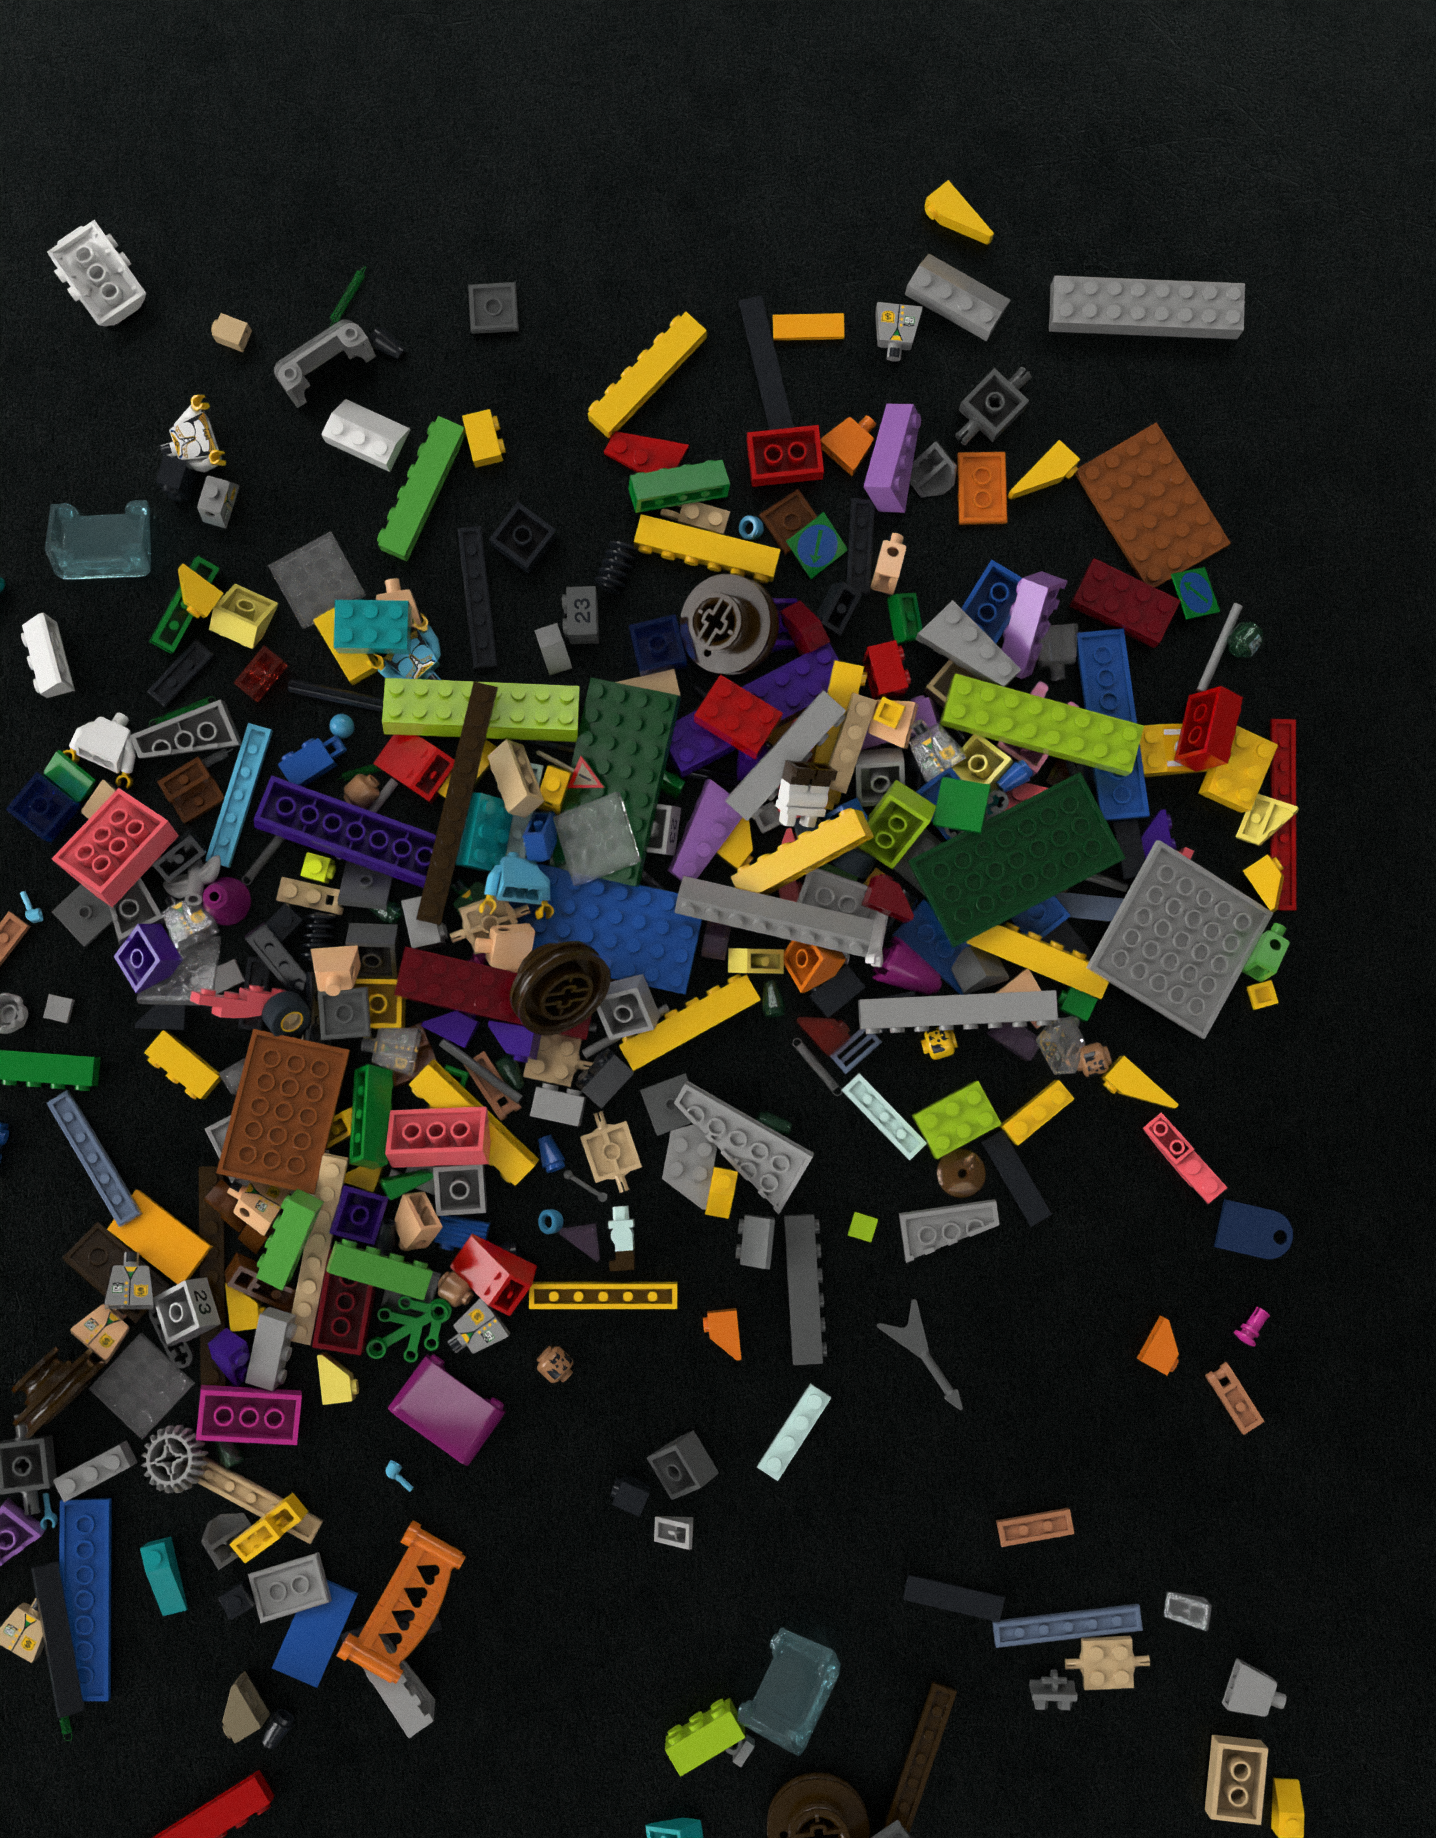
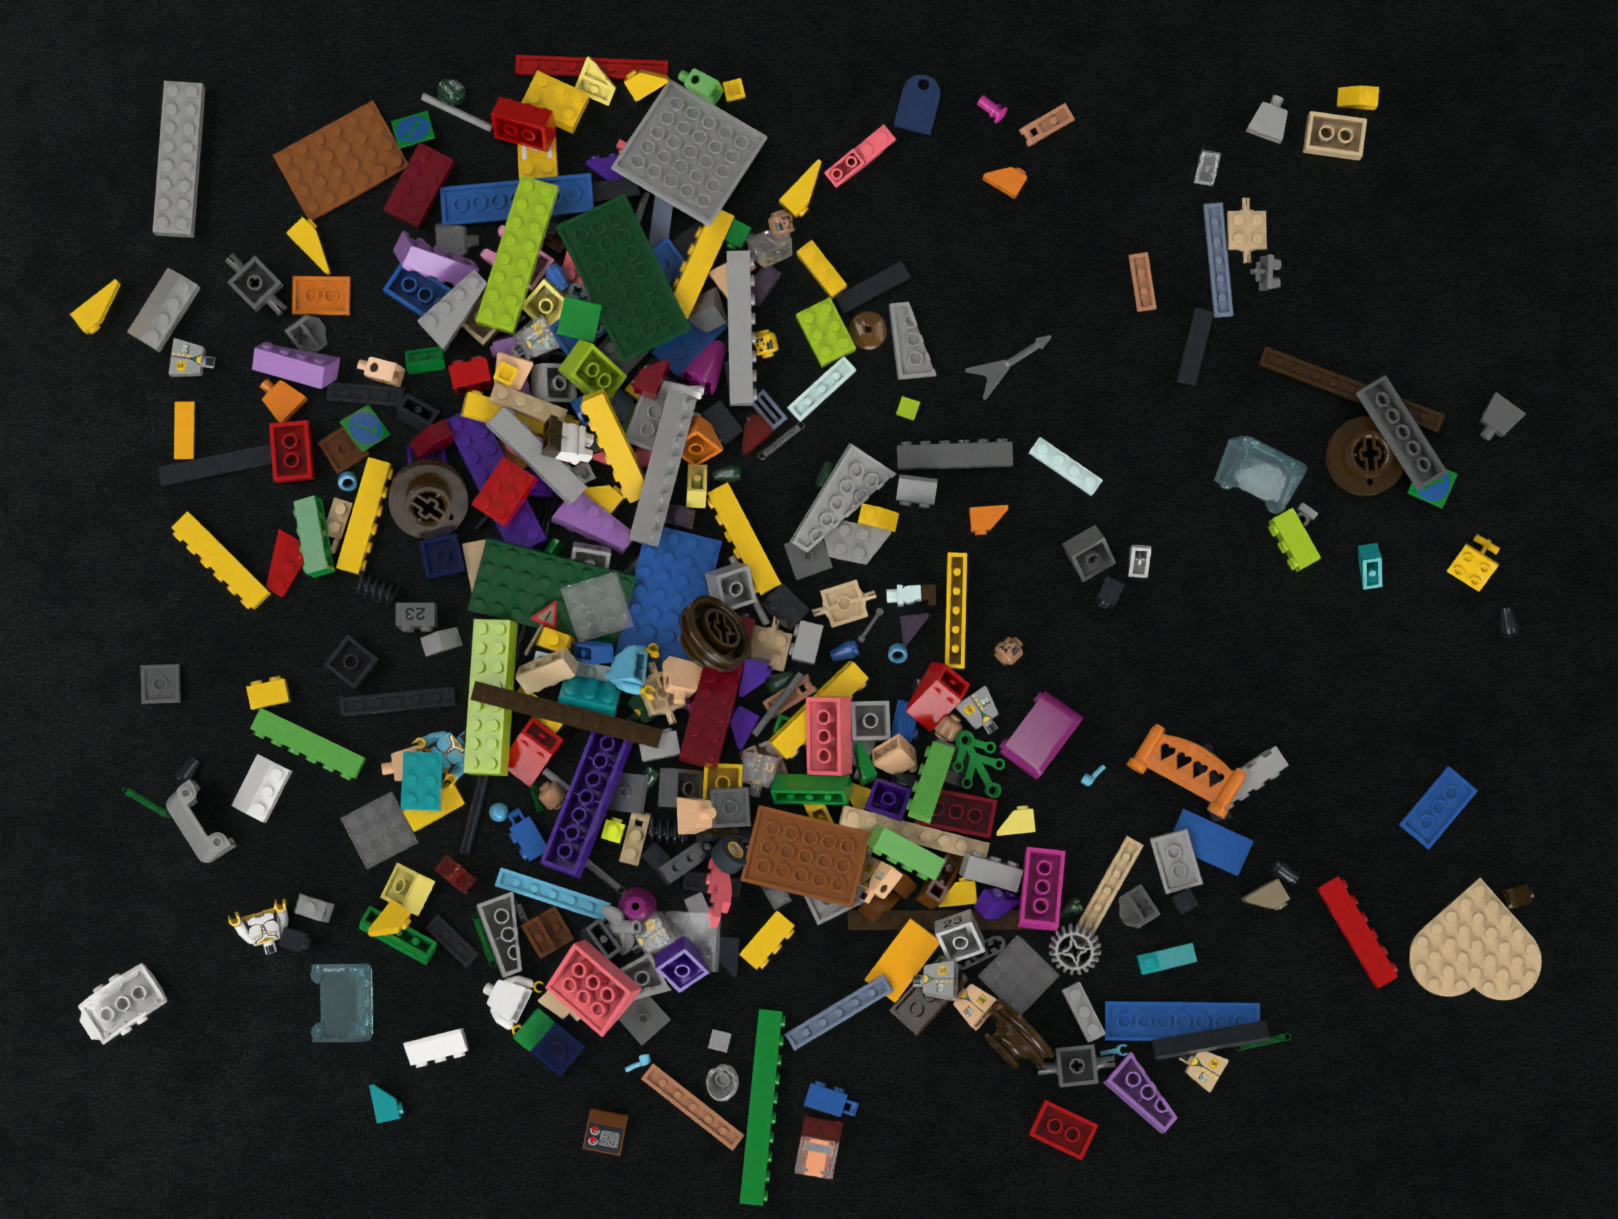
camera: 85 degrees left, 0 degrees up
tan brick [211,313,252,352] -> none
yellow slope [229,1493,308,1563] -> none

